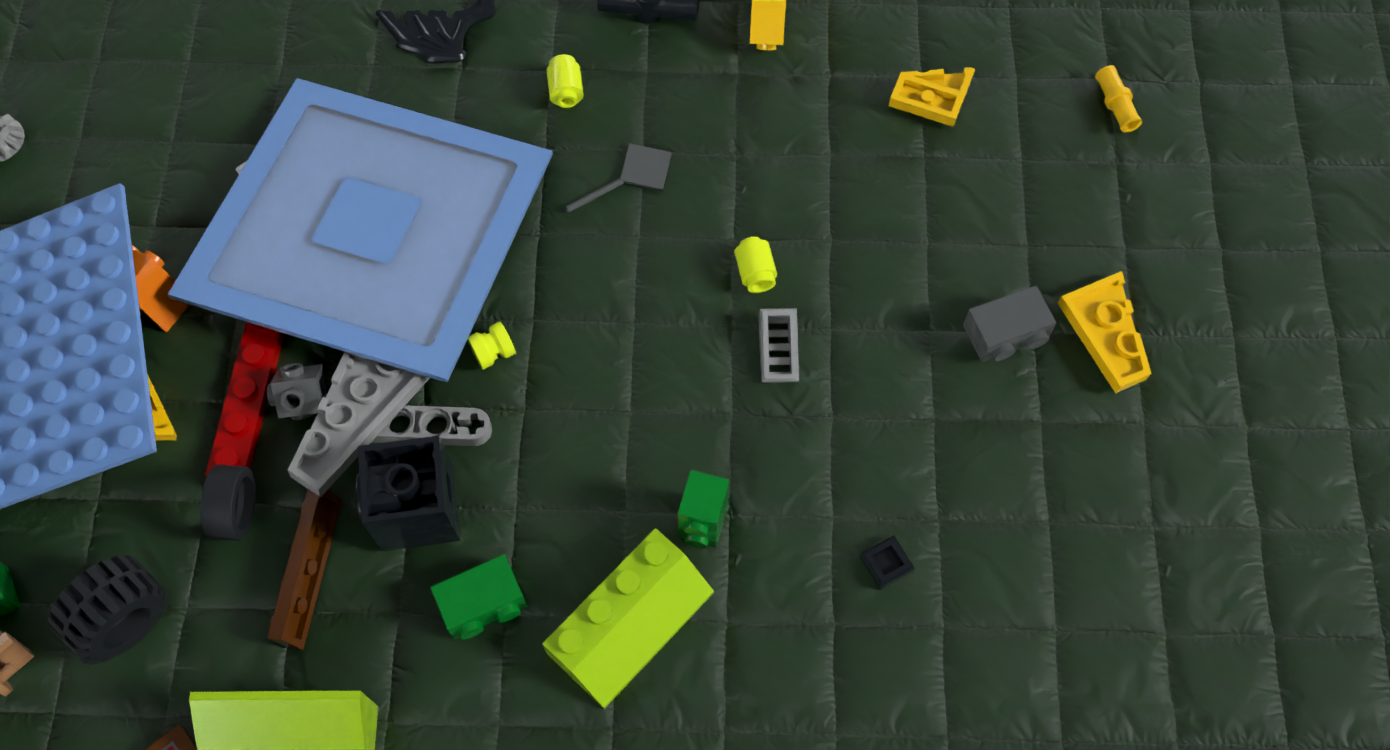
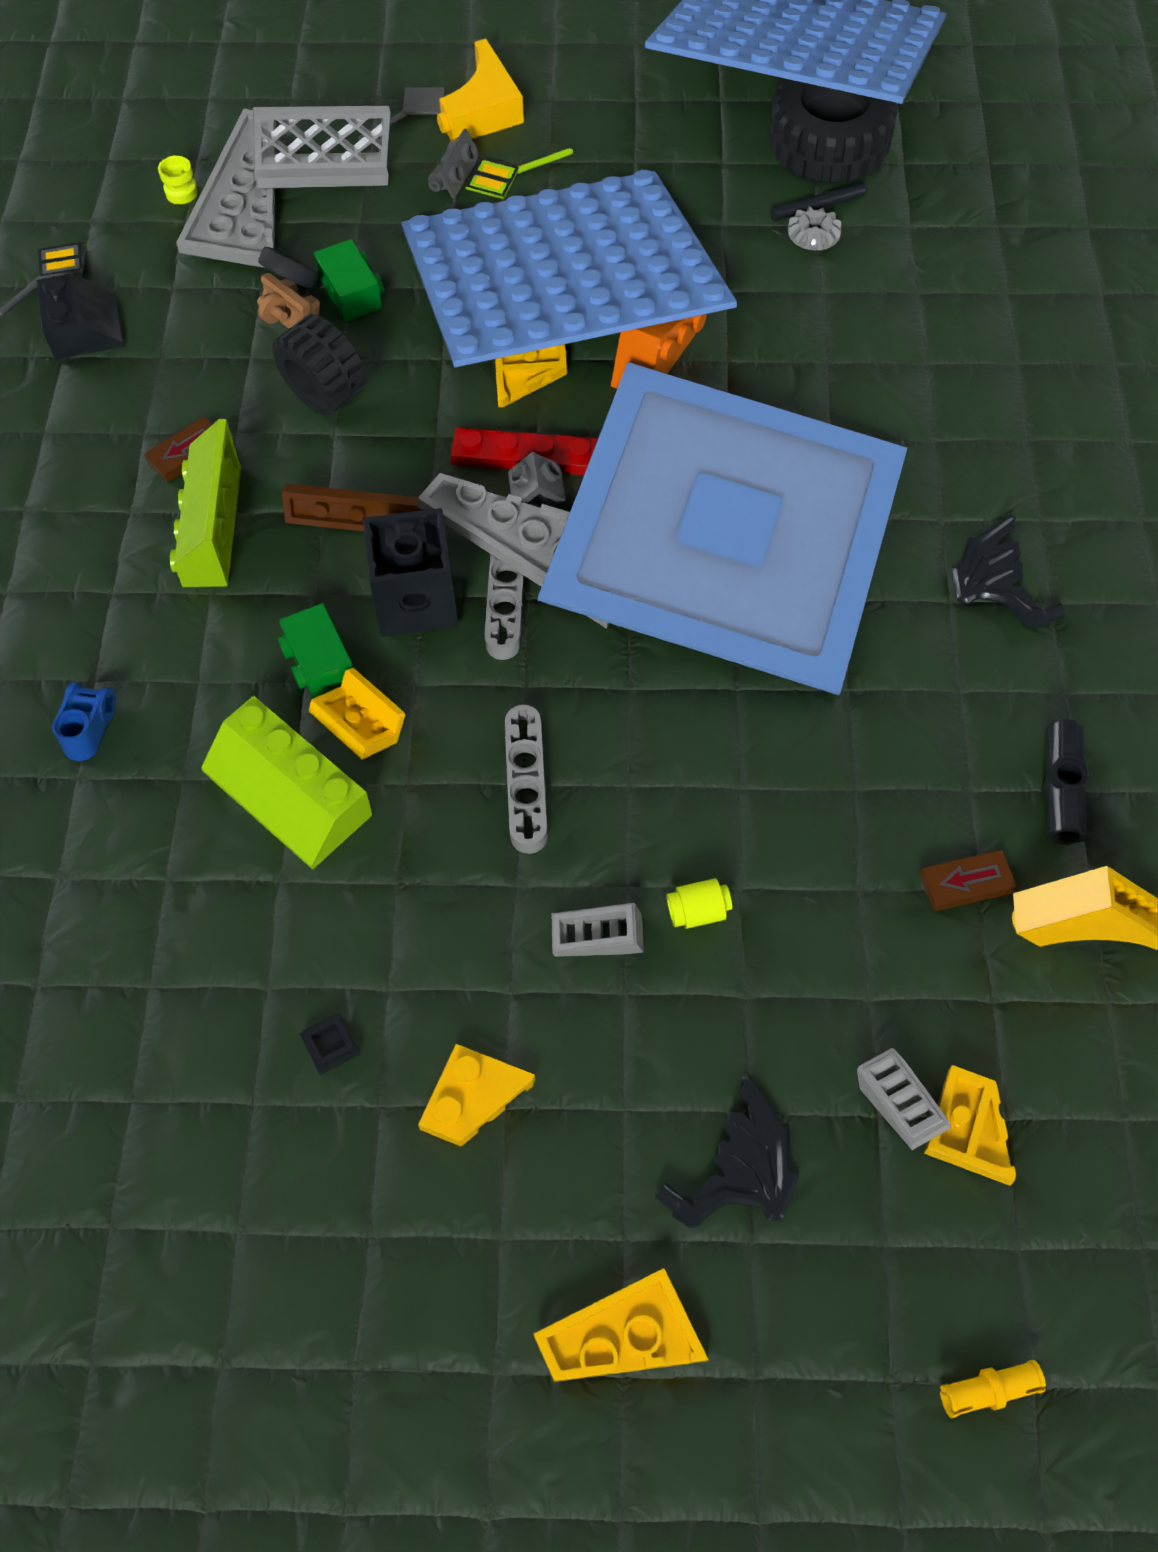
camera: 90 degrees right, 5 degrees down
black tyre [200,465,256,541] -> none
neon yellow wheel [467,321,516,370] -> none
neon yellow brick [546,54,584,108] -> none
dark grey piece [566,143,672,212] -> none
green brick [678,470,729,549] -> none
dark grey brick [963,285,1056,362] -> none
none -> yellow bracket [308,668,405,760]
none -> yellow wing [418,1044,536,1147]
none -> light grey beam [505,705,548,854]
none -> black animal [655,1073,799,1228]
none -> light grey slope [857,1048,951,1150]
none -> reddish brown tile [919,850,1017,912]

